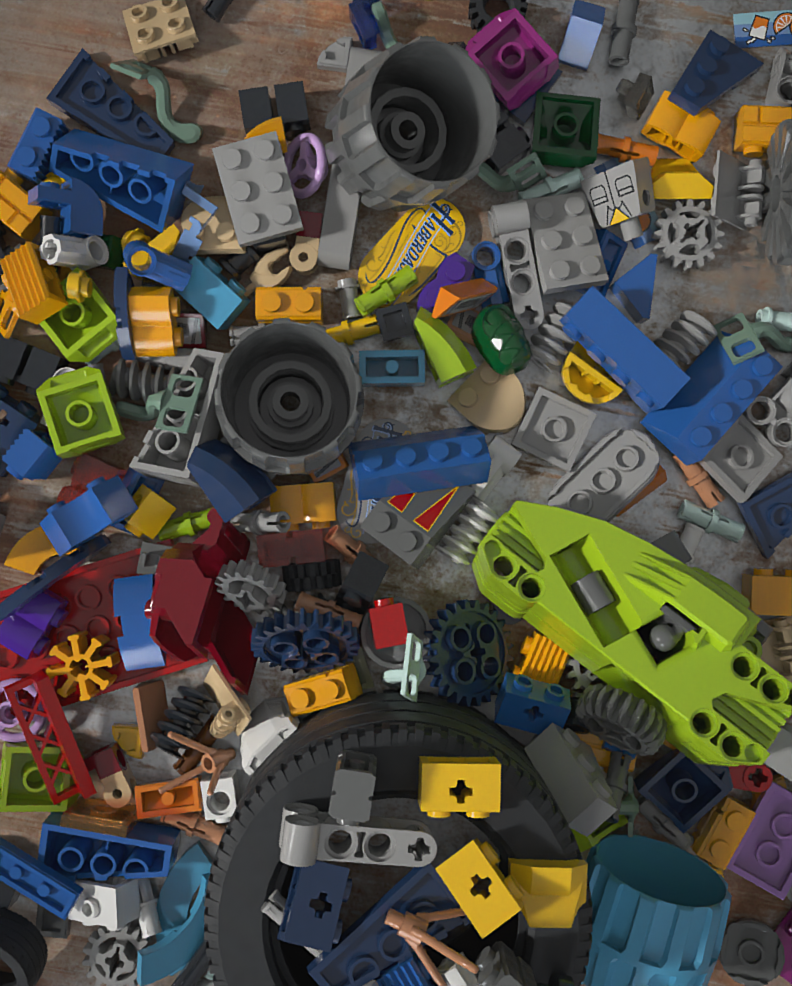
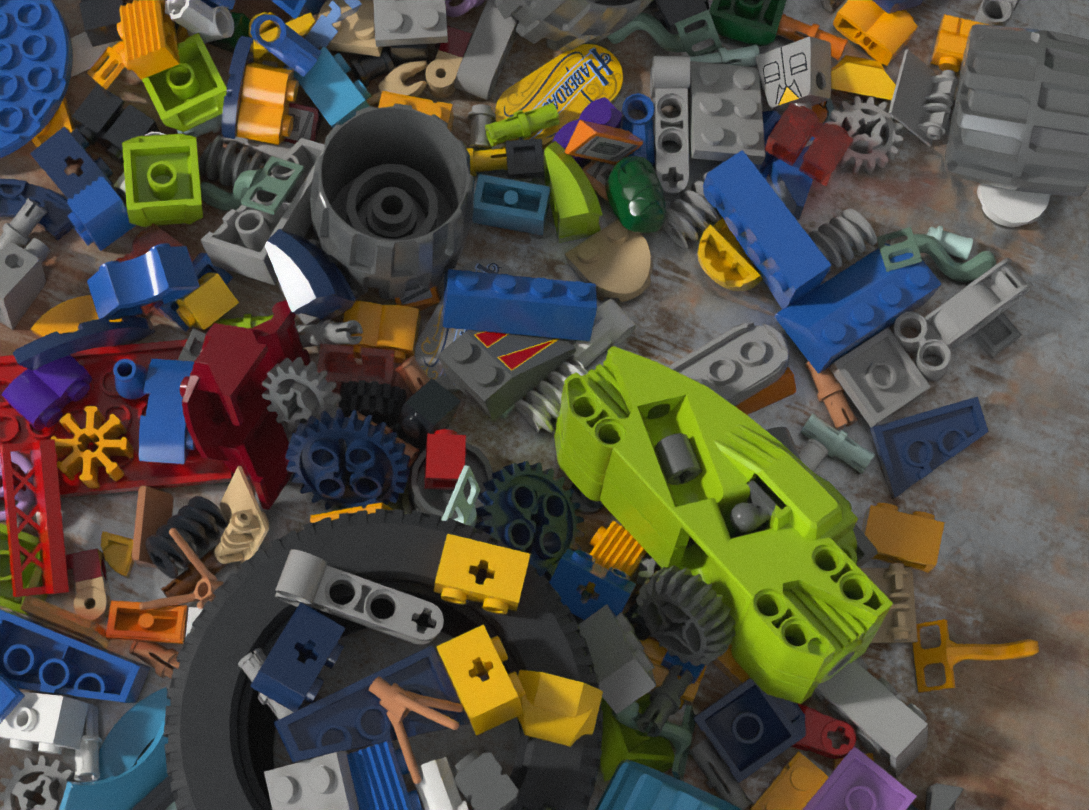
camera: 10 degrees right, 15 degrees down
yellow plate [66,270,93,303] -> none
dark grey brick [328,749,377,826] -> none
light grey plate [511,386,597,472] -> none
none -> blue cone [113,359,148,399]
none -> clear red piece [765,102,854,187]

